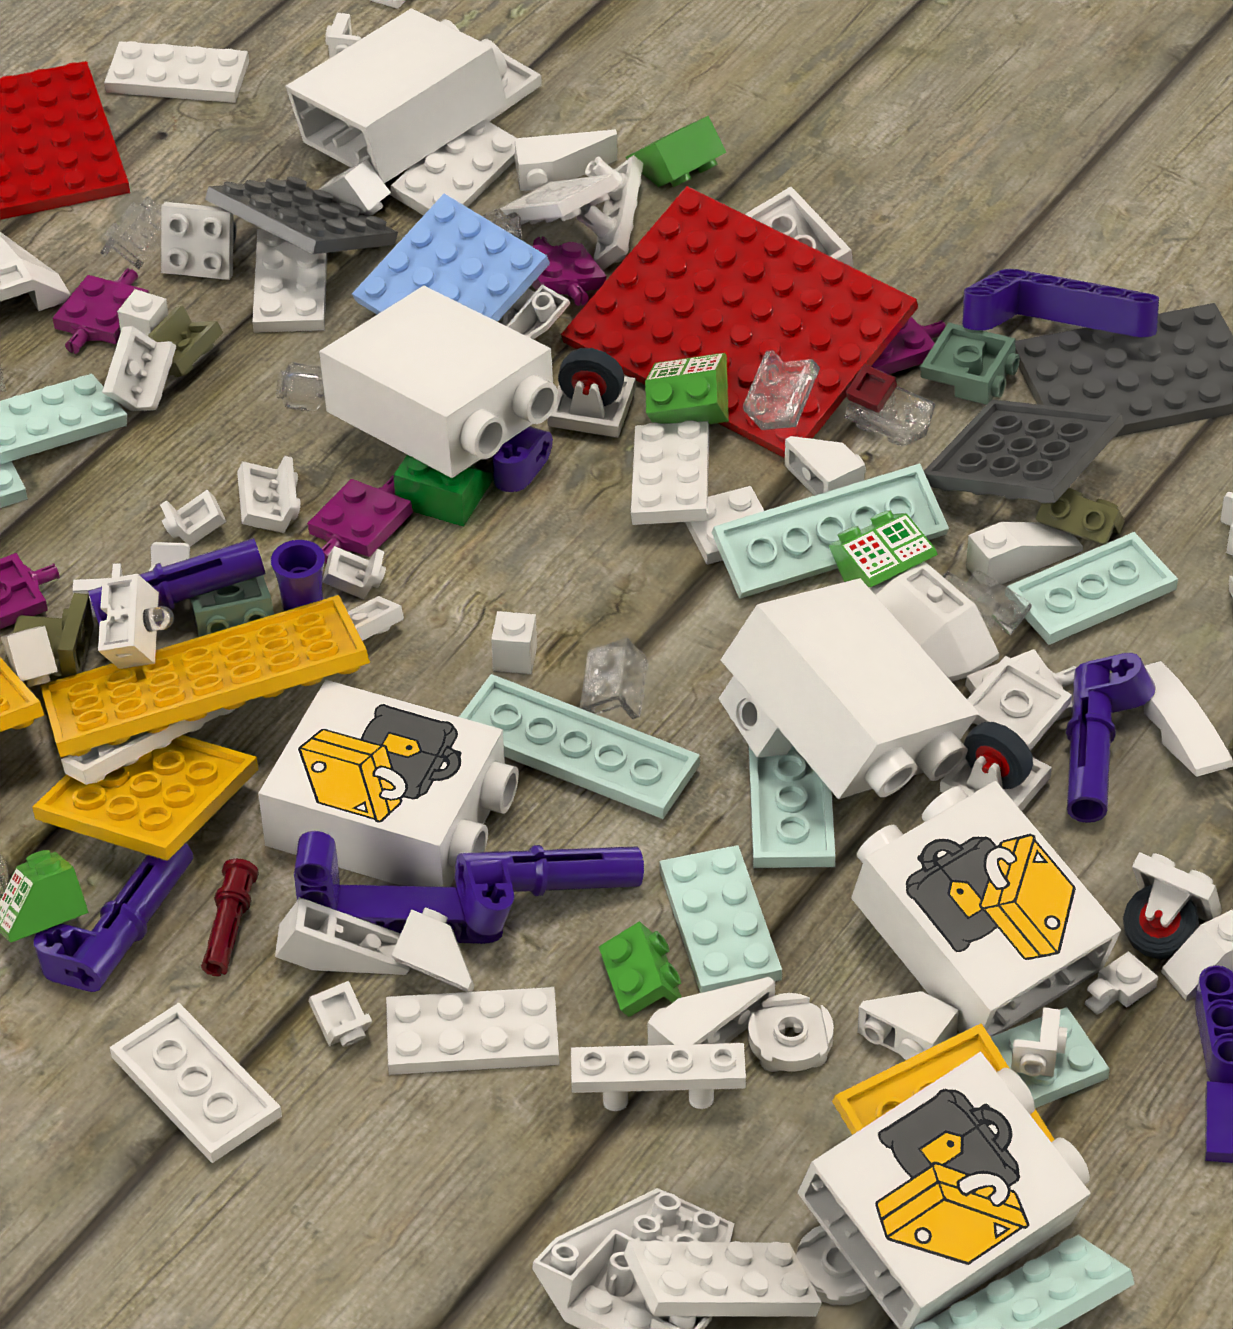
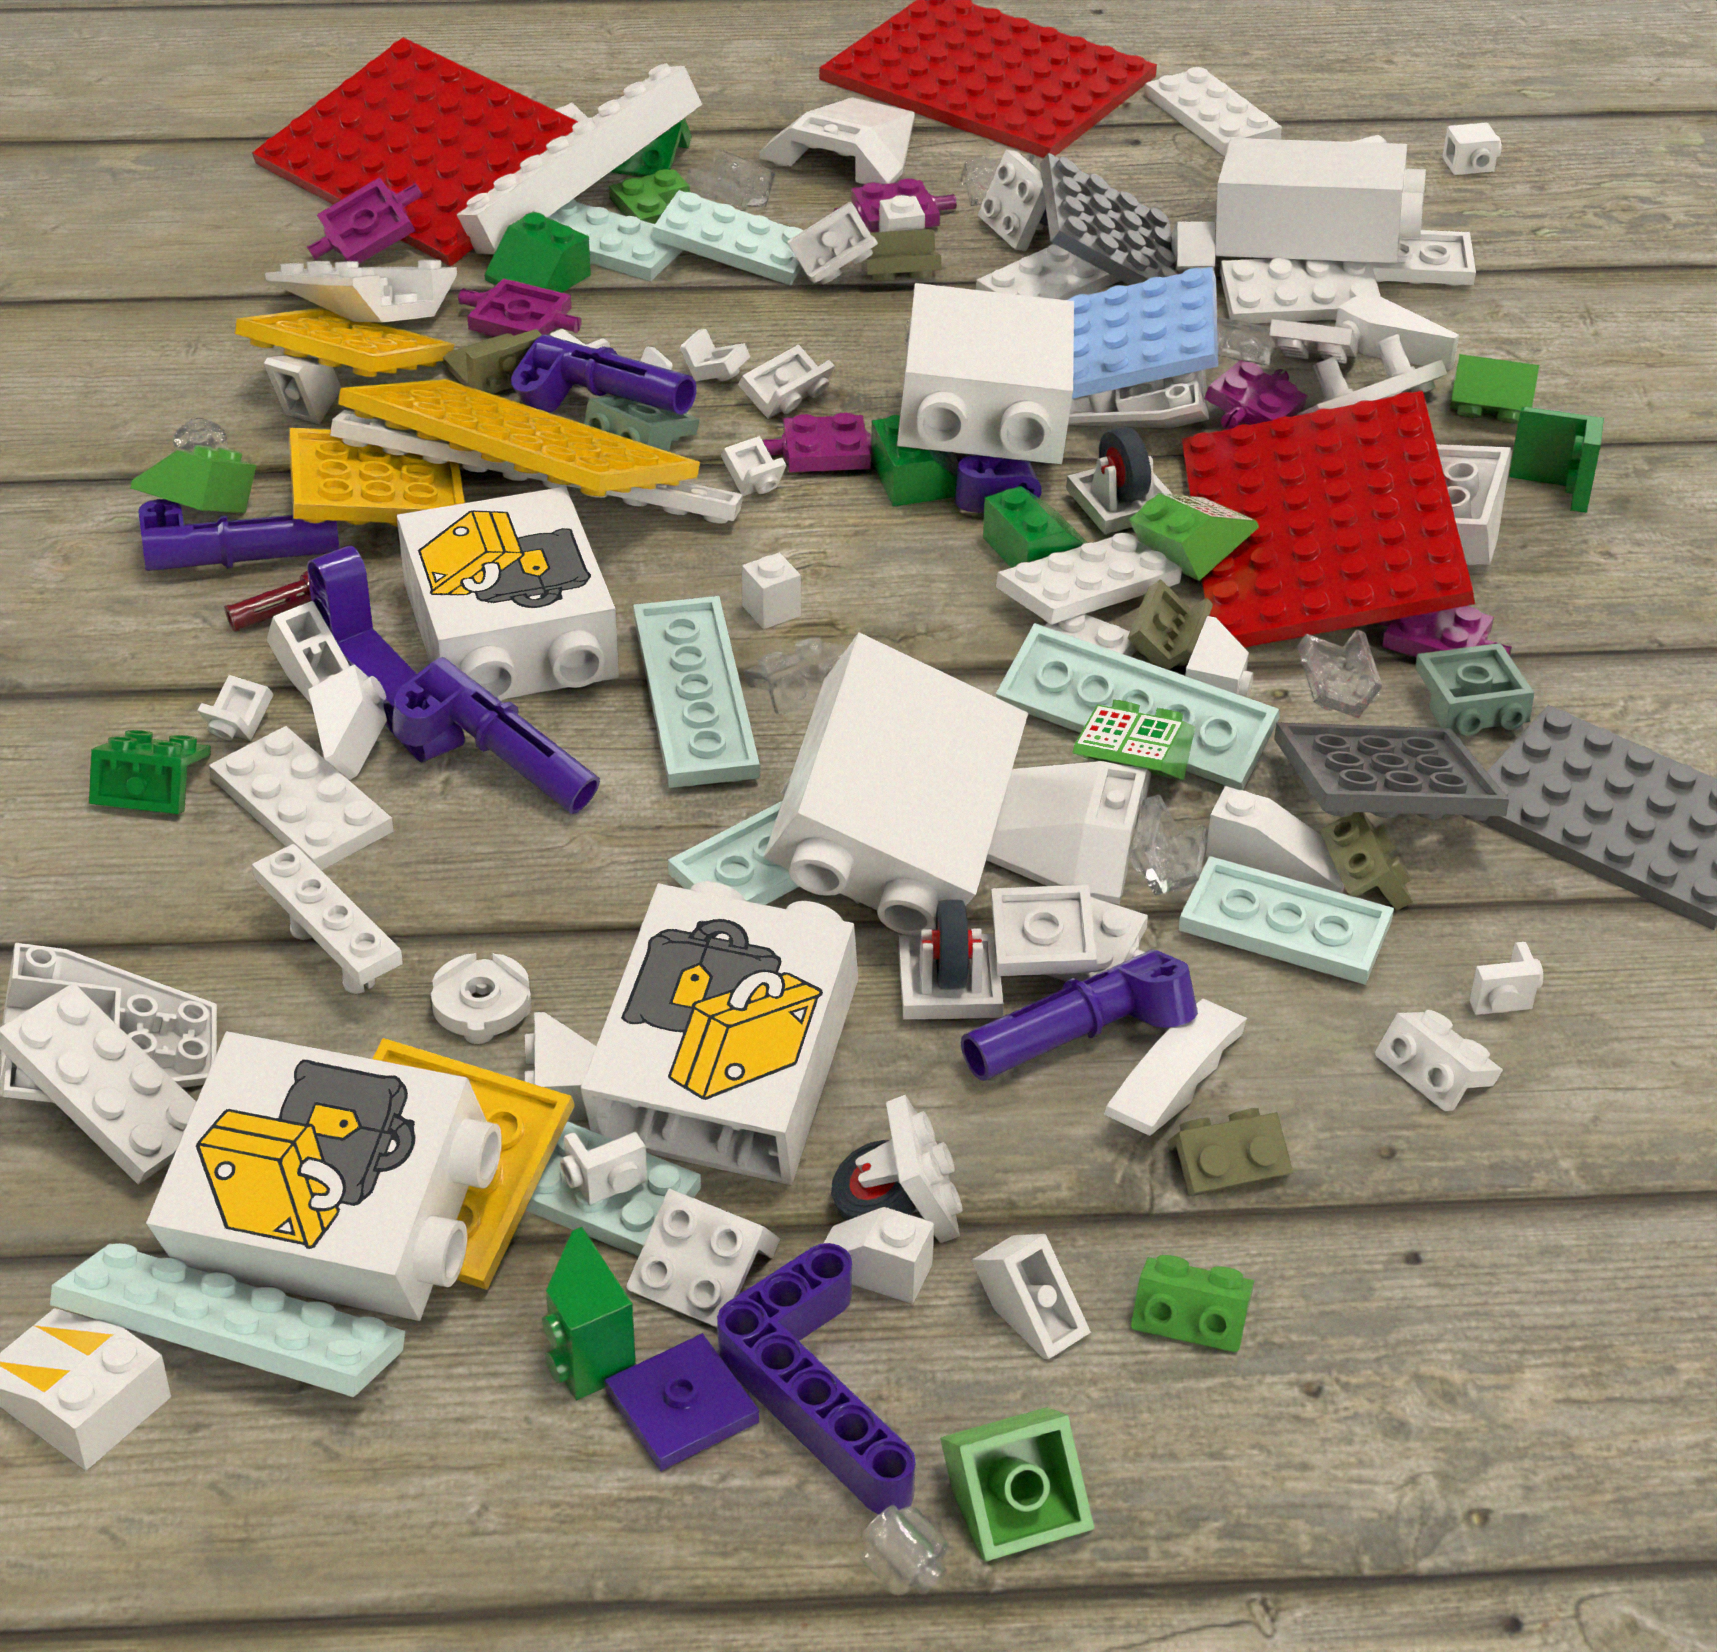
camera: 50 degrees right, 5 degrees down
white slope [1,626,58,687] -> none
white piece [98,574,174,669] -> none
white plate [110,1003,282,1163] -> none
dark purple plant [271,540,325,611] -> none
bright green bracket [599,921,682,1017] -> none
white slope [648,977,775,1045] -> none
light aqua plate [659,845,782,993] -> none
clear bracket [743,350,820,430] -> none
dark red plate [846,364,897,413] -> none
dark purple beam [962,269,1159,337] -> none
white plate [1085,951,1158,1015] -> none
none -> green bracket [89,730,211,814]
none -> green slope [542,1227,636,1401]
none -> white bracket [627,1188,780,1328]
none -> green slope [983,486,1088,568]
none -> olive bracket [1127,579,1213,670]
none -> green bracket [1509,406,1604,513]

